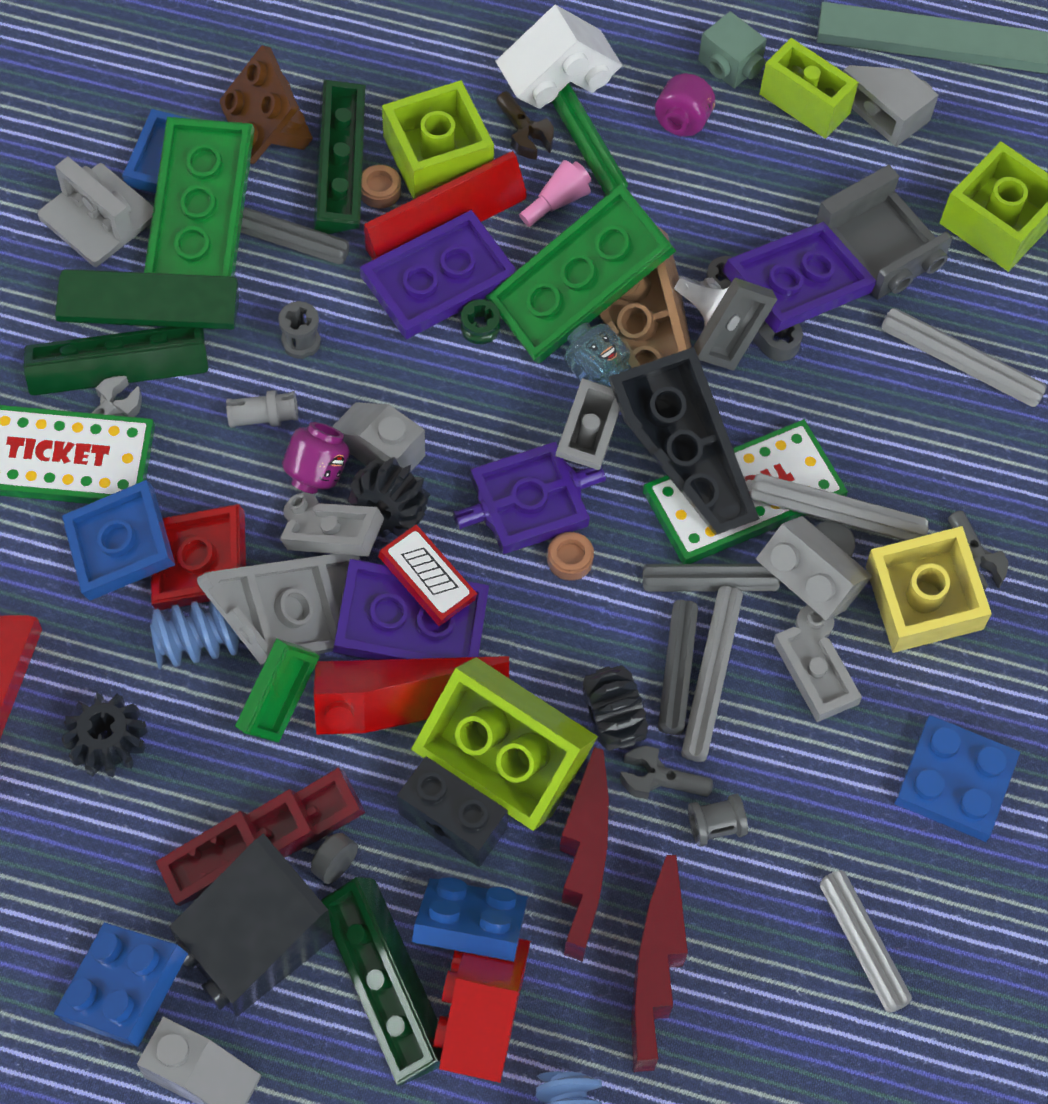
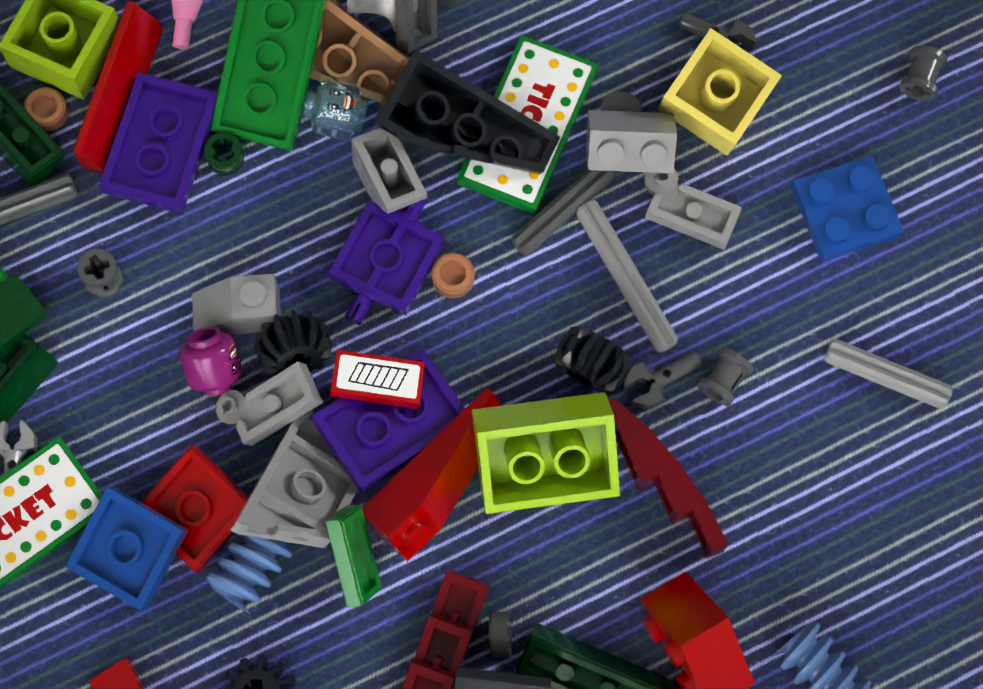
camera: 40 degrees left, 10 degrees up
light grey pin [226,390,298,428] -> none
black brick [397,756,508,868] -> none
blue plate [412,877,528,962] -> none
dark red slope [631,855,688,1072] -> none
dark grey axle [658,600,698,735] -> none
light grey axle [750,473,928,541] -> none

